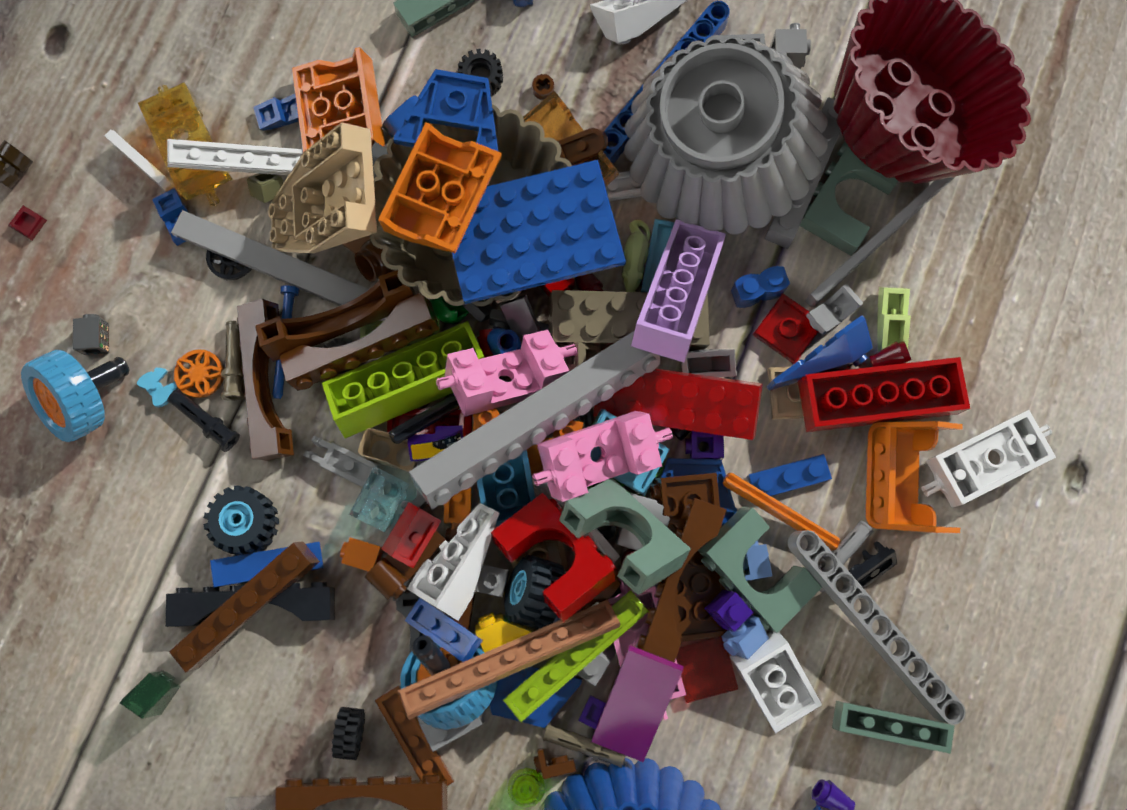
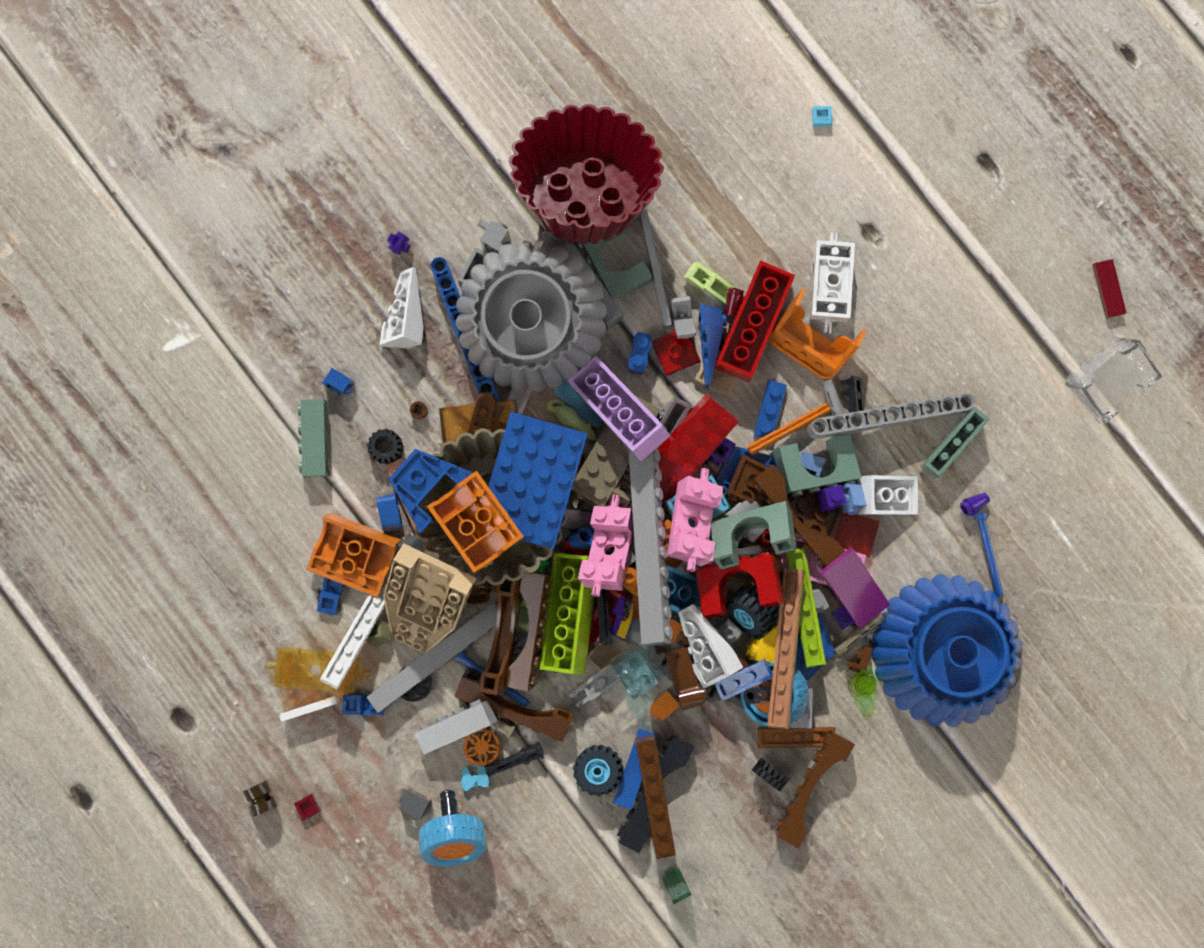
camera: 60 degrees left, 5 degrees up
red panel [381,502,441,568] -> none
none -> light grey brick [414,699,497,755]

